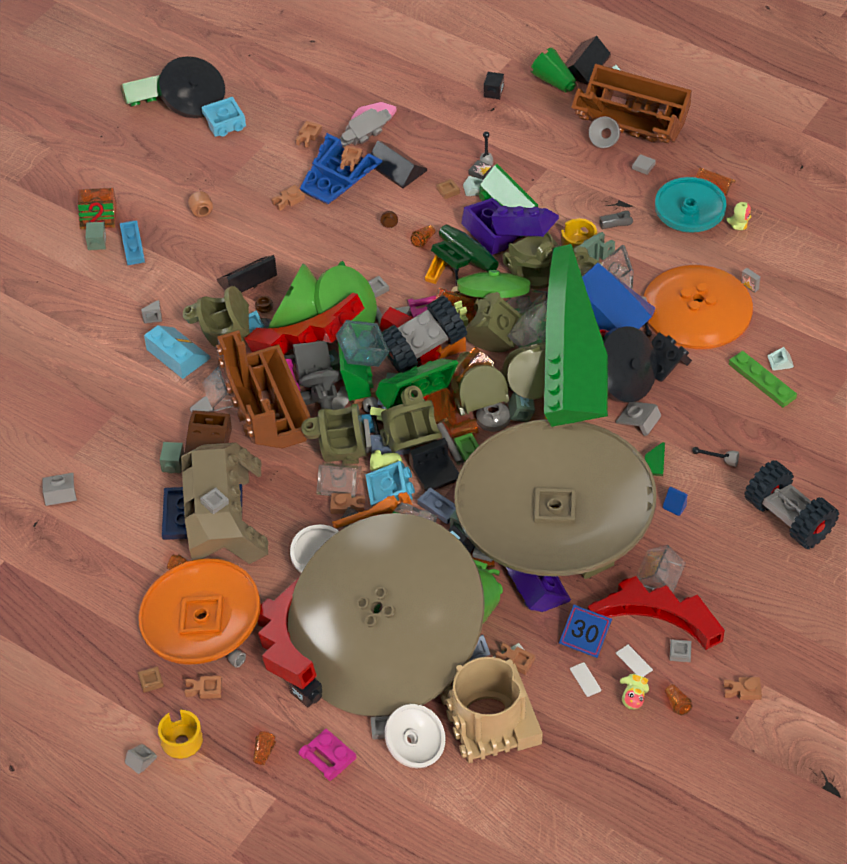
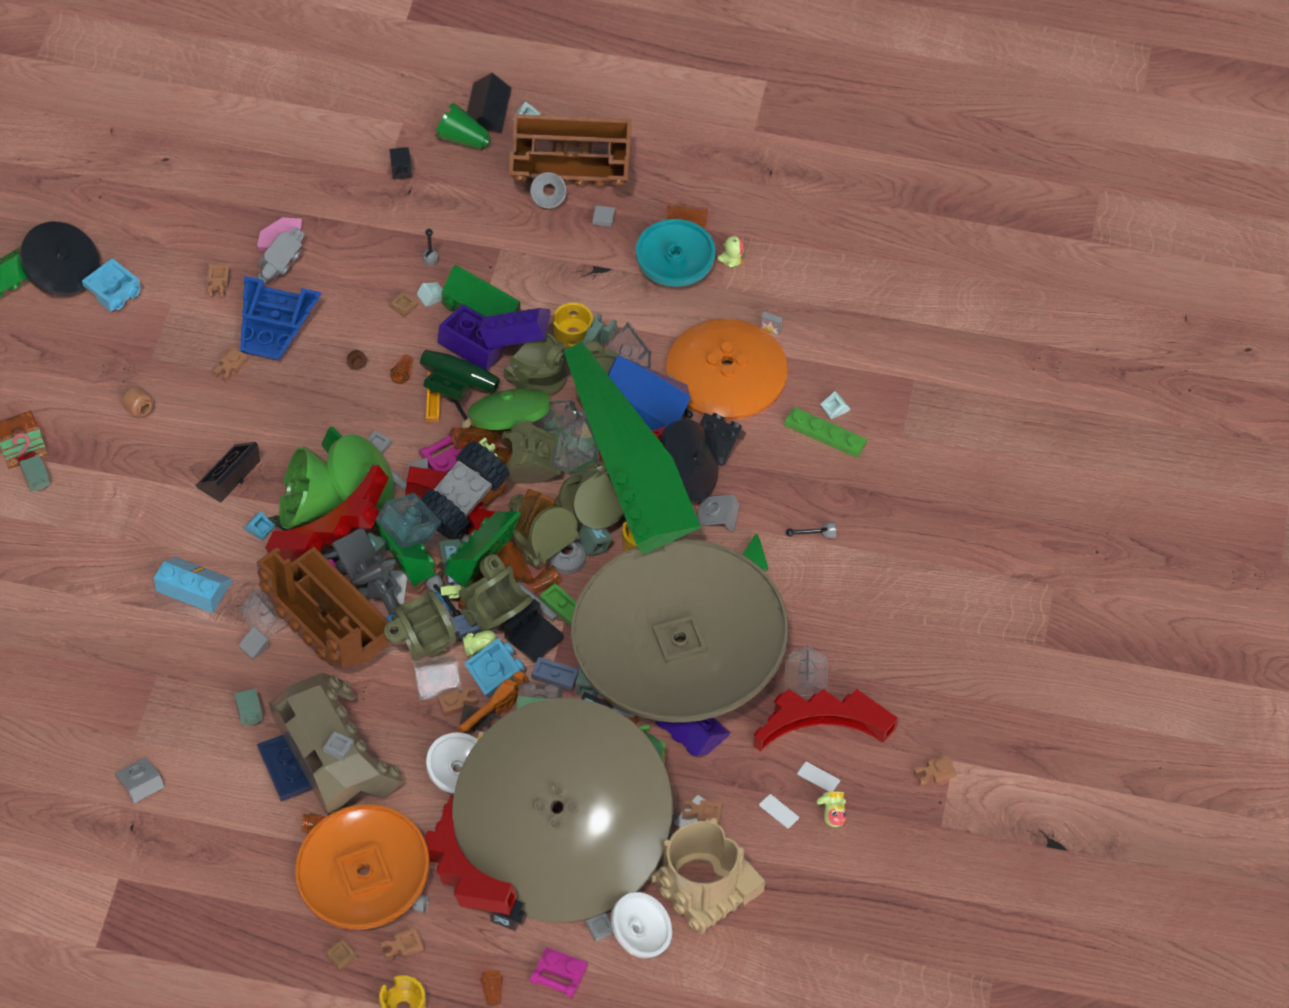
camera: 25 degrees left, 5 degrees up
dark azure plate [120,220,145,265] -> none
light grey slope [141,300,162,323] -> none
olive animal [183,286,250,347] -> none
reddish brown slope [184,410,232,455] -> none
reddish brown plate [255,296,273,313] -> none
nougat plate [340,146,363,171] -> none
slope [371,140,427,188] -> none
dark grey tile [469,160,492,180] -> none
blue piece [559,605,612,658] -> none
dark grey bar [599,210,633,230] -> none
blue slope [663,487,688,516] -> none
clear orange cone [665,684,692,716] -> none
light grey tile [669,639,691,662] -> none
black plate [744,460,839,549] -> none

